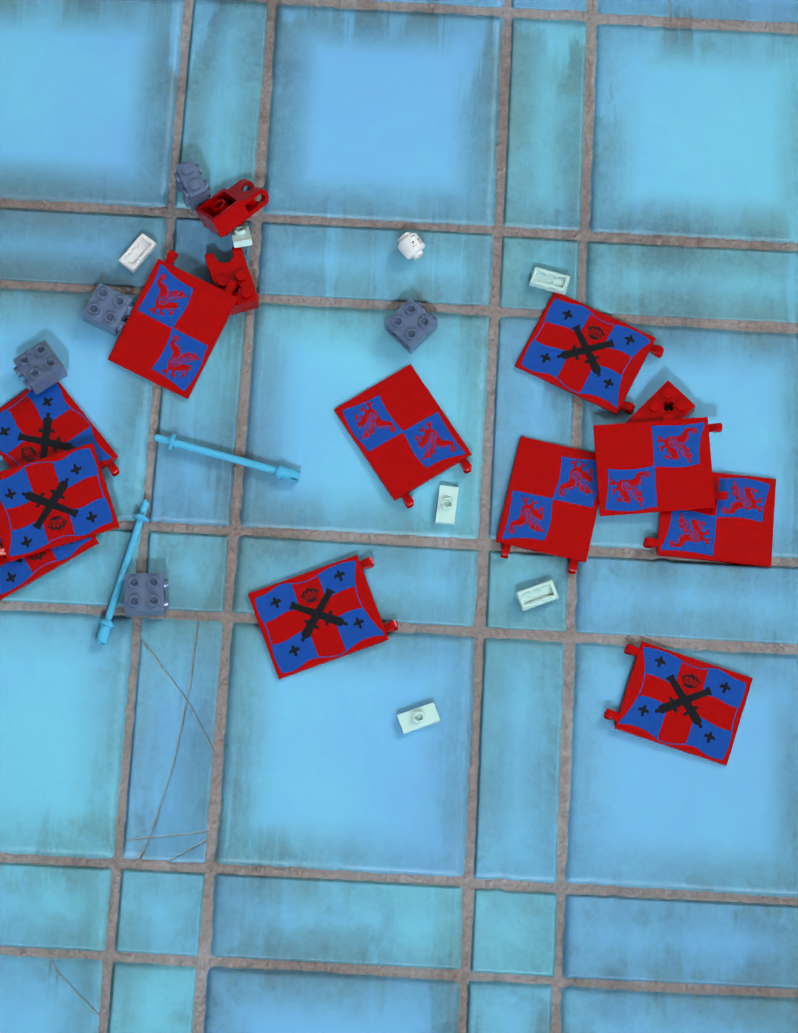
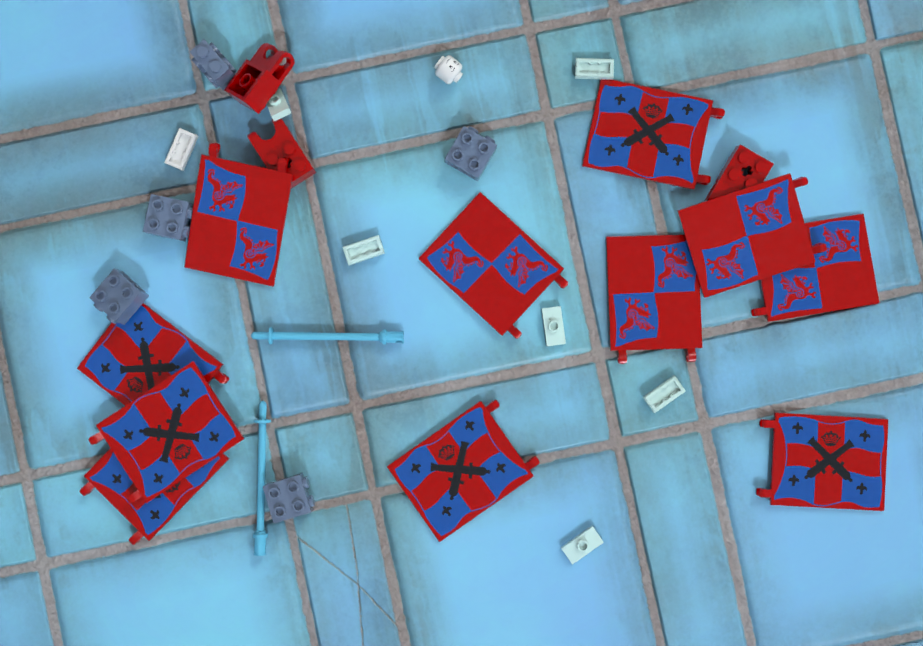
camera: 15 degrees left, 15 degrees up
none -> light aqua plate [343,235,385,266]

